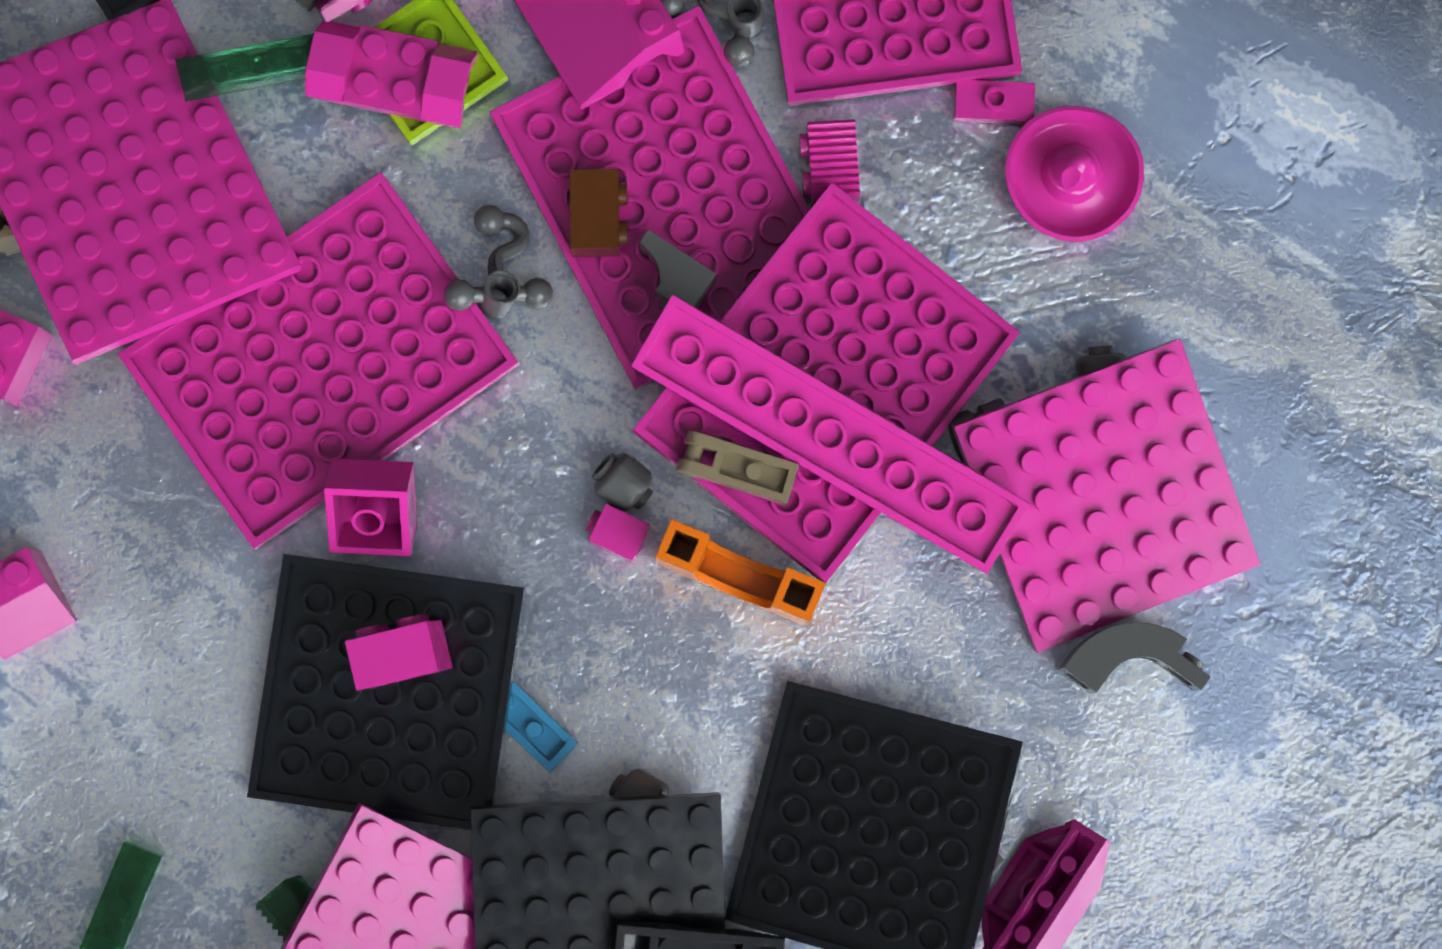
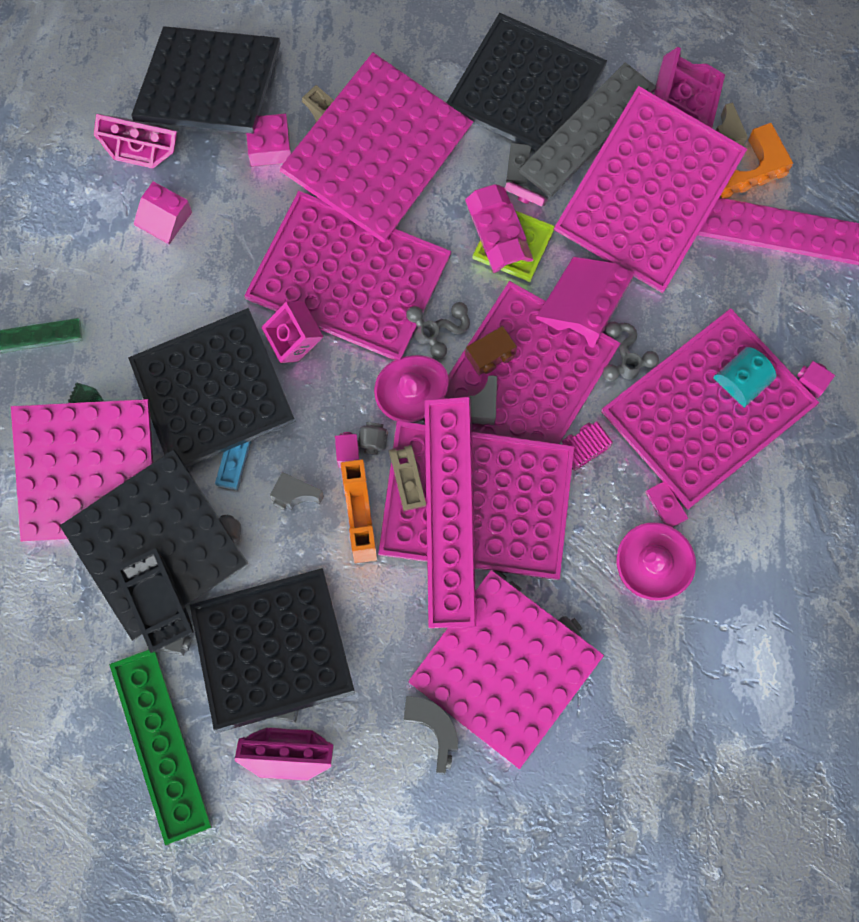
camera: 60 degrees right, 10 degrees down
clear green plate [175,33,314,102] -> none
dark pink brick [345,614,453,691] -> none
none -> dark grey arch [270,472,324,510]
none -> dark pink hat [374,355,449,423]

